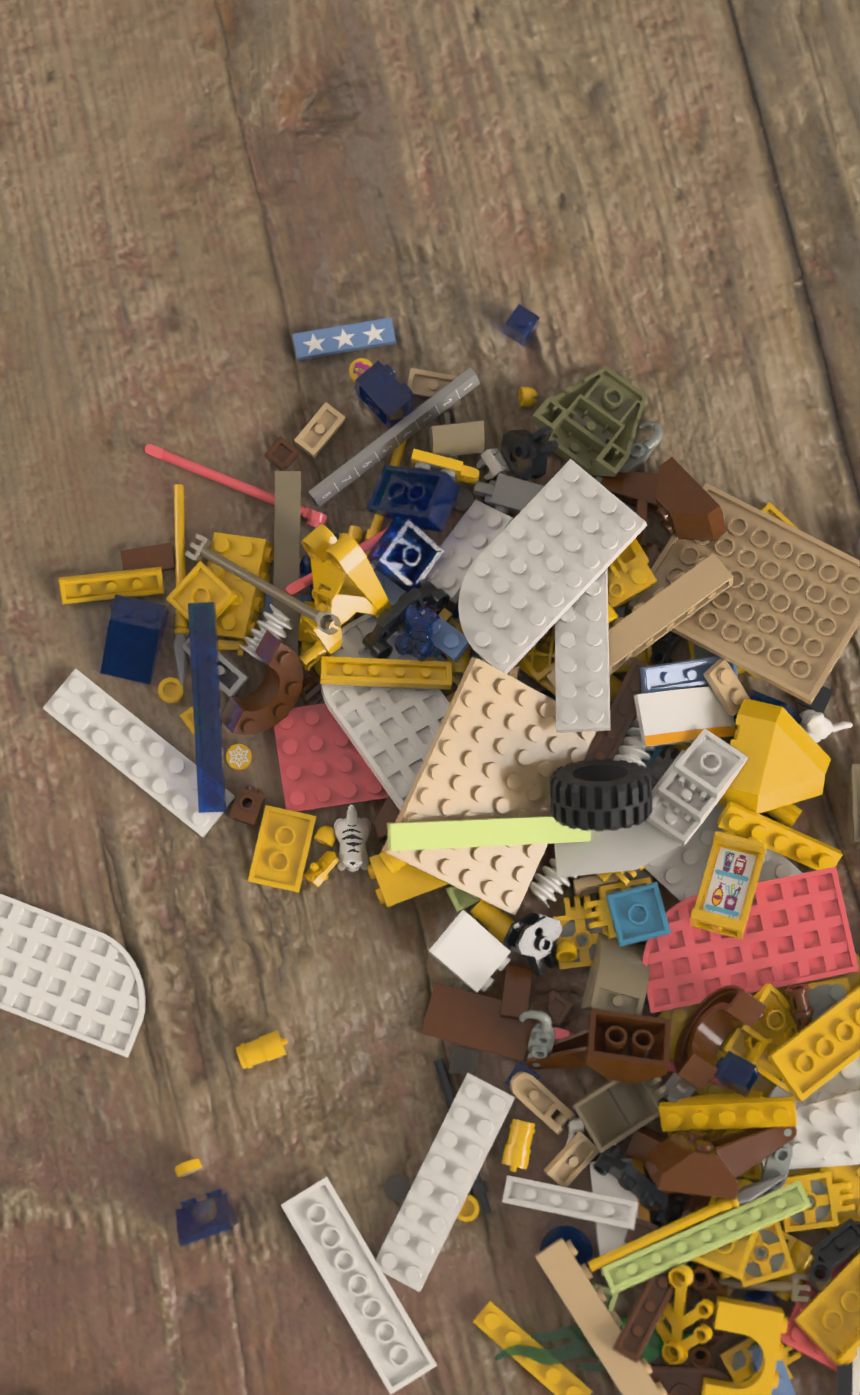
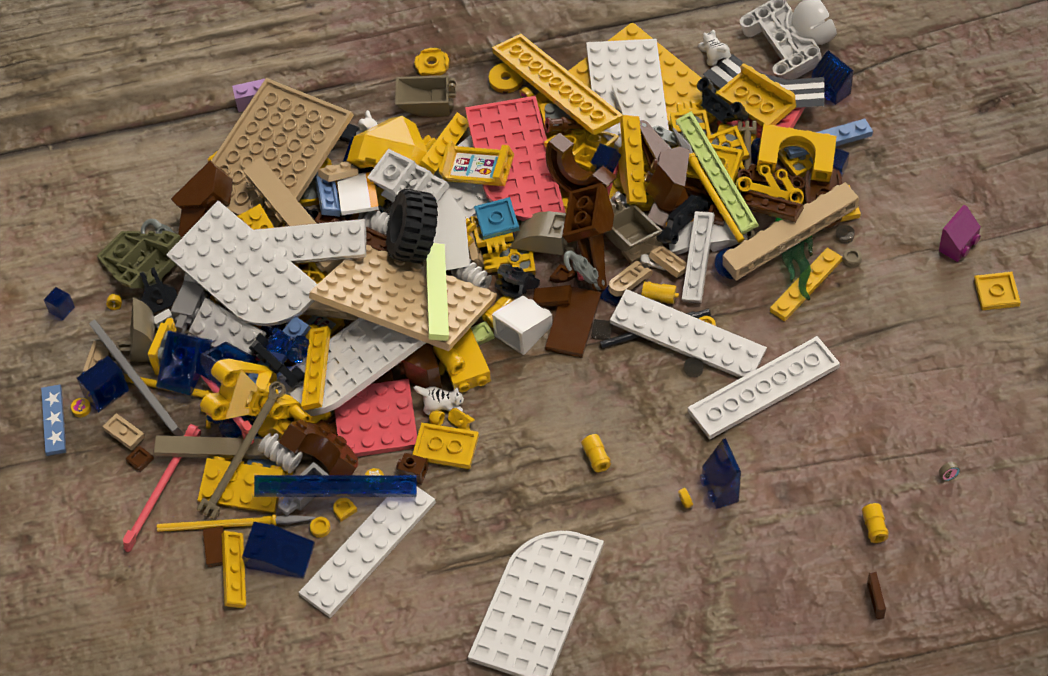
camera: 80 degrees left, 25 degrees down
yellow tile [166,561,238,633] -> none
yellow hinge [556,940,577,963] -> none

